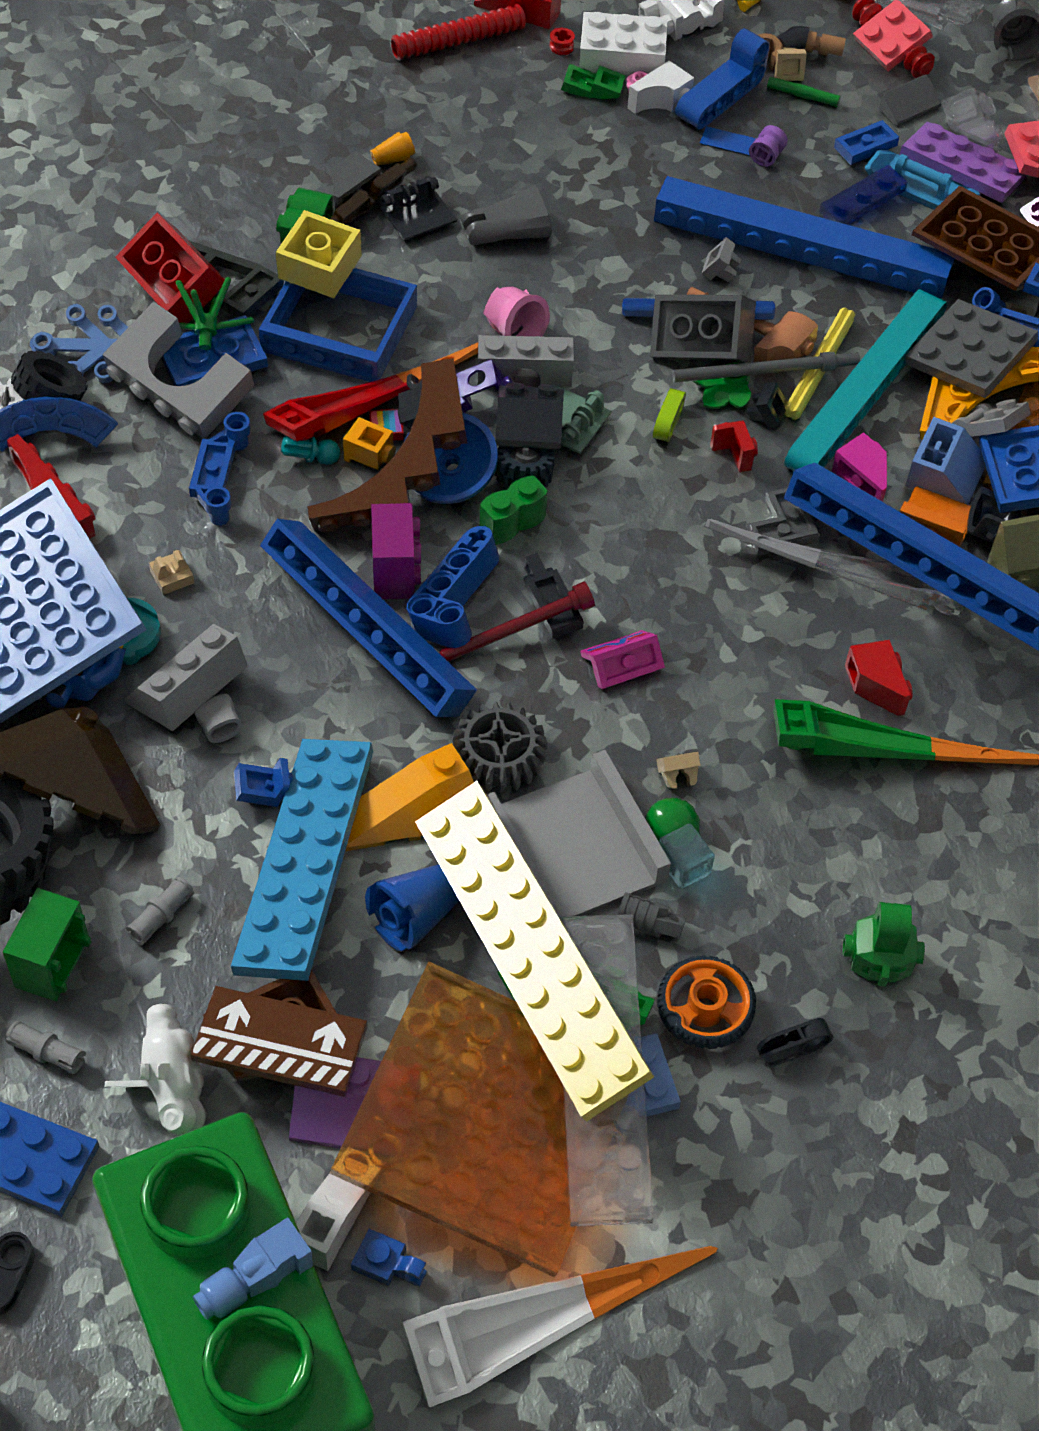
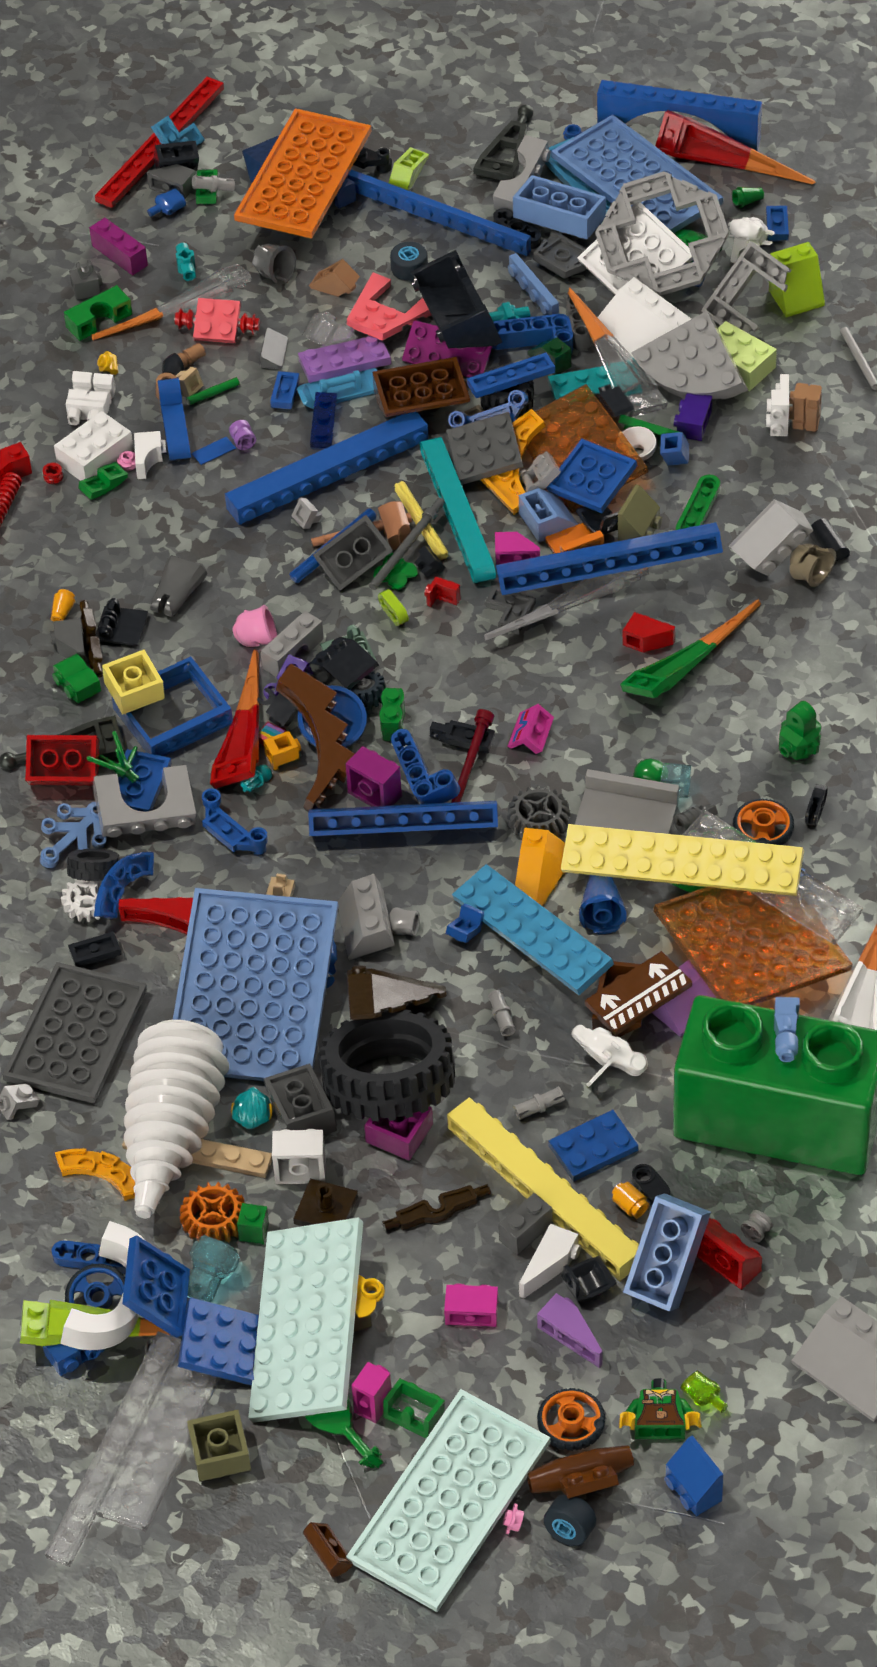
camera: 45 degrees left, 5 degrees down
green container [3,888,92,1002] -> none
tan tile [656,752,701,789] -> none

